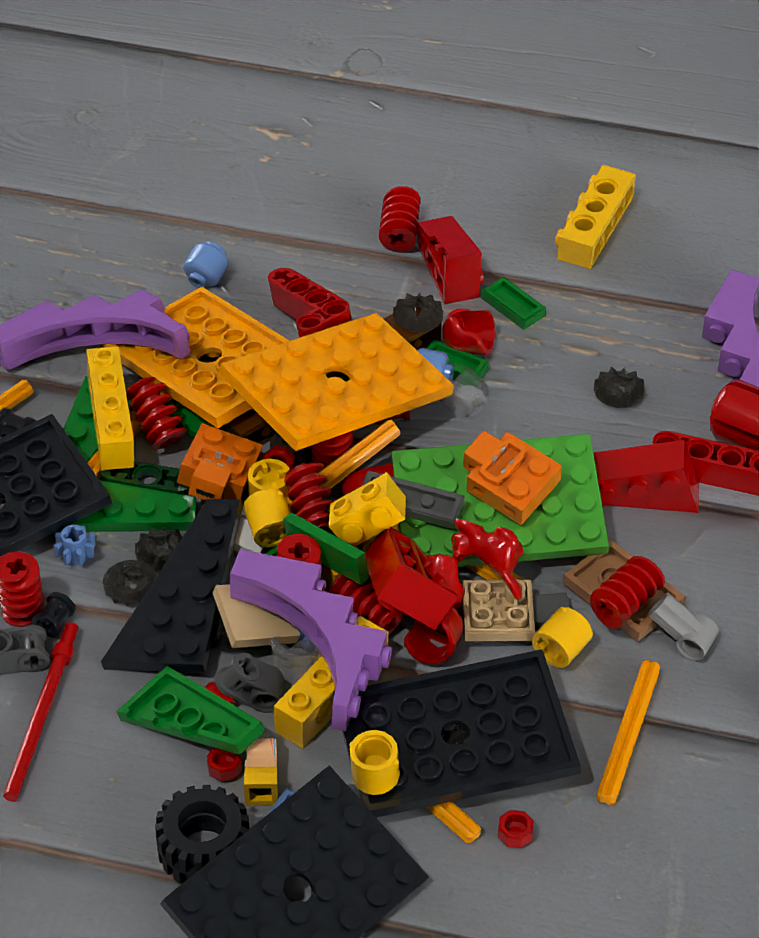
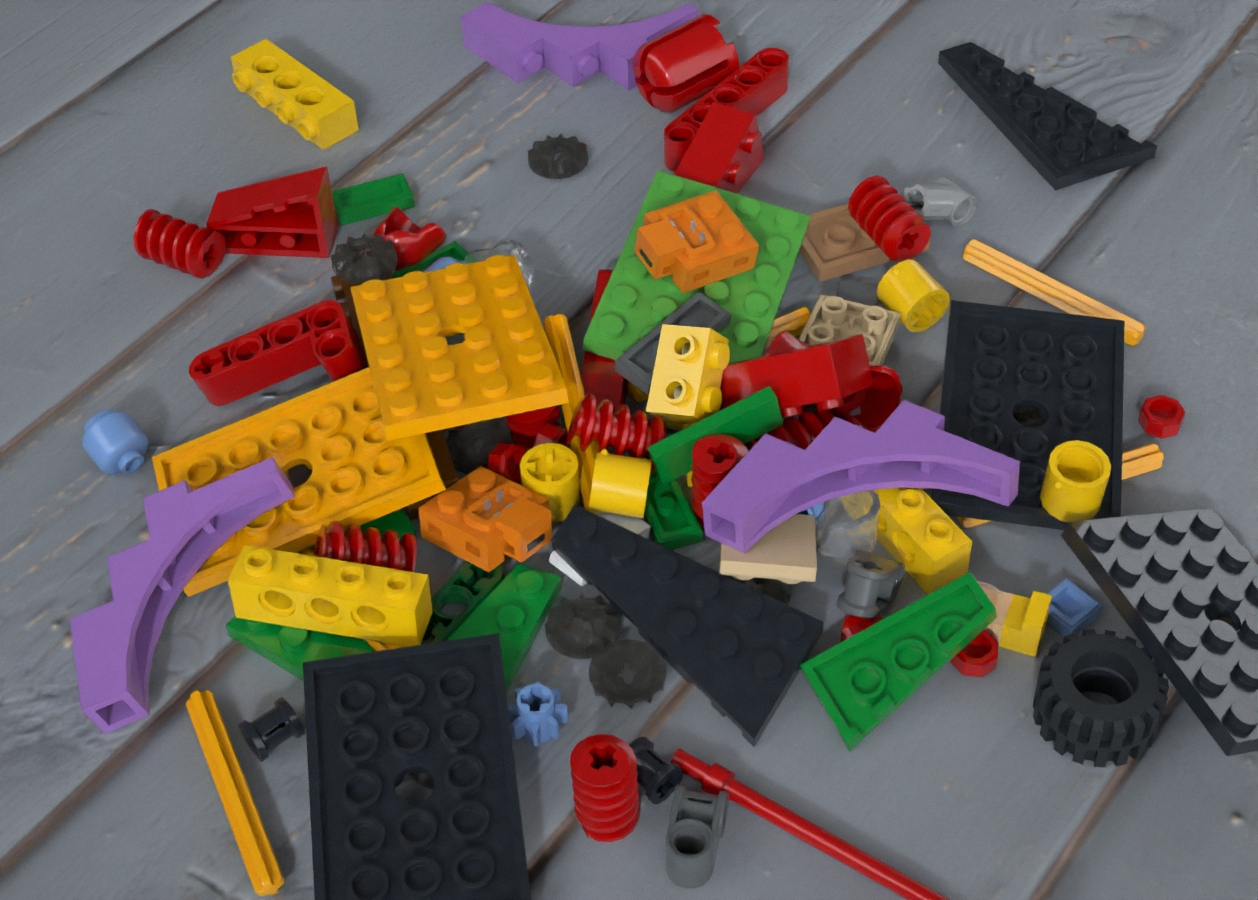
camera: 65 degrees left, 0 degrees up
red animal [451,519,524,600] -> none

